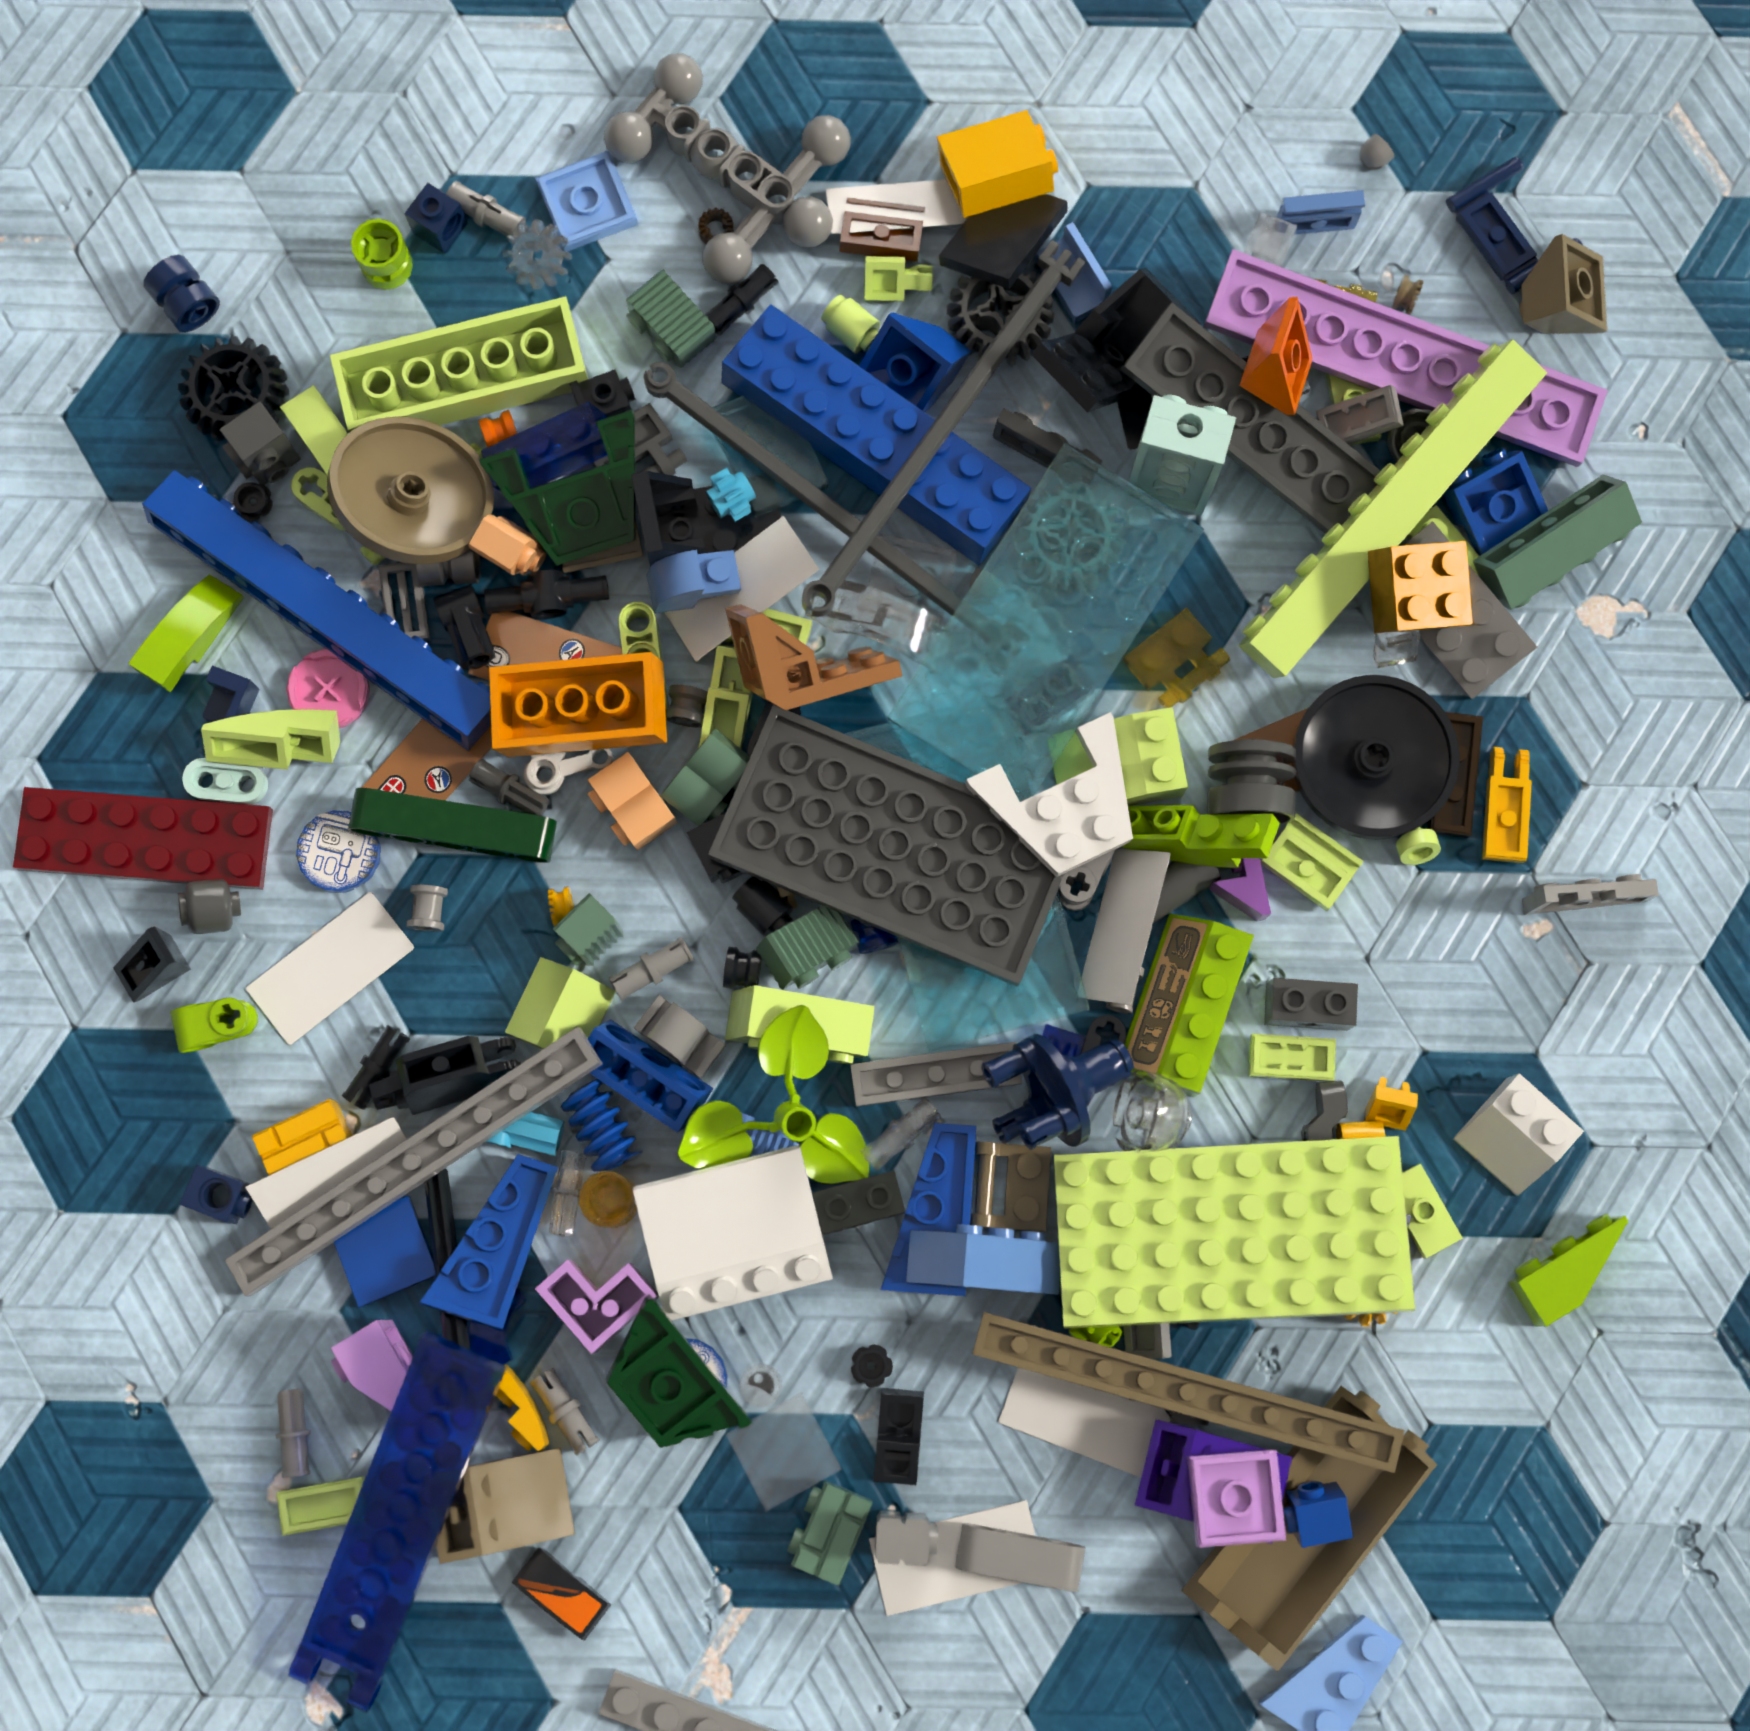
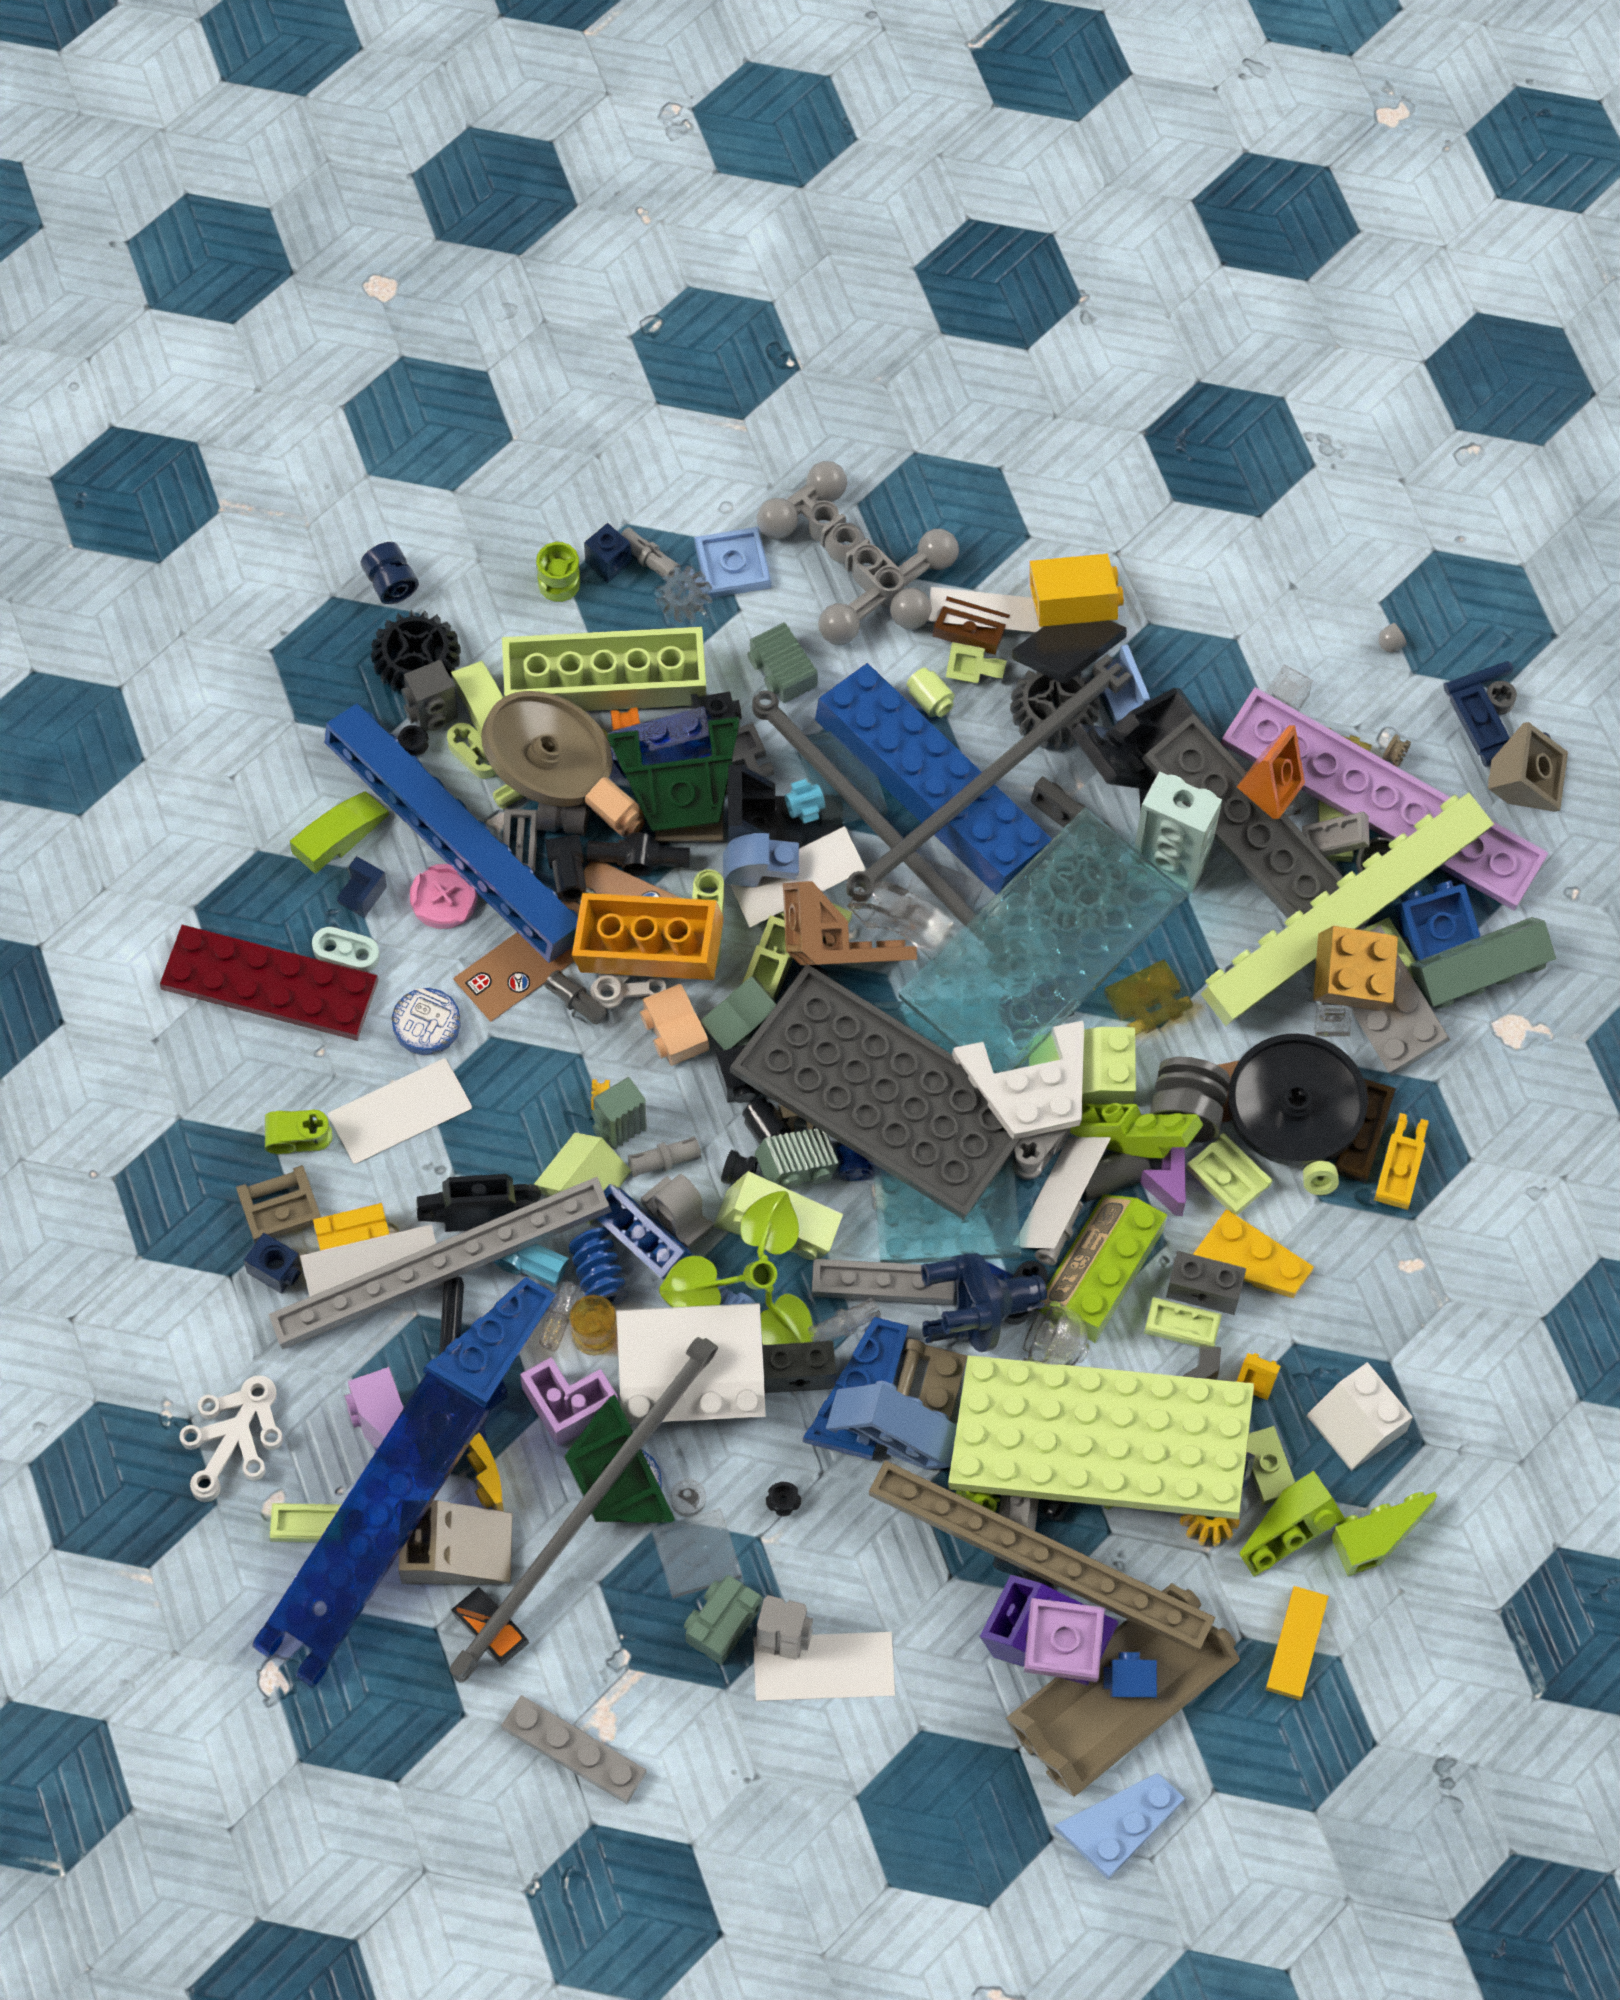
camera: 10 degrees right, 15 degrees down
black slope [113,926,191,1003] -> none
dark grey head [178,879,241,934] -> none
yellowish green slope [201,709,341,770] -> none
light grey axle [276,1389,311,1478] -> none
blue tile [334,1195,435,1307] -> none
black pin [341,1025,410,1110] -> none
dark green beam [348,788,557,863] -> none
light grey bush [406,885,448,932] -> none
light grey pin [530,1368,600,1456] -> none
dark grey wheel [666,684,708,728] -> none
dark brown bush [698,208,734,245] -> none
black pin [705,264,778,336] -> none
blue slope [859,312,972,413] -> none
black slope [874,1388,924,1485] -> none
light grey beam [955,1523,1086,1592] -> none
white sticker [998,1367,1171,1478] -> none
medium blue plate [1275,190,1365,236] -> none
light grey wing [1522,874,1659,915] -> none
none -> white plant [180,1376,283,1502]
none -> dark tan plate [236,1165,321,1243]
none -> dark grey hinge [450,1337,718,1683]
none -> yellow wing [1193,1209,1314,1298]
none -> lime slope [1239,1471,1345,1577]
none -> yellow tile [1265,1586,1329,1701]
none -> dark grey bush [1487,681,1517,715]

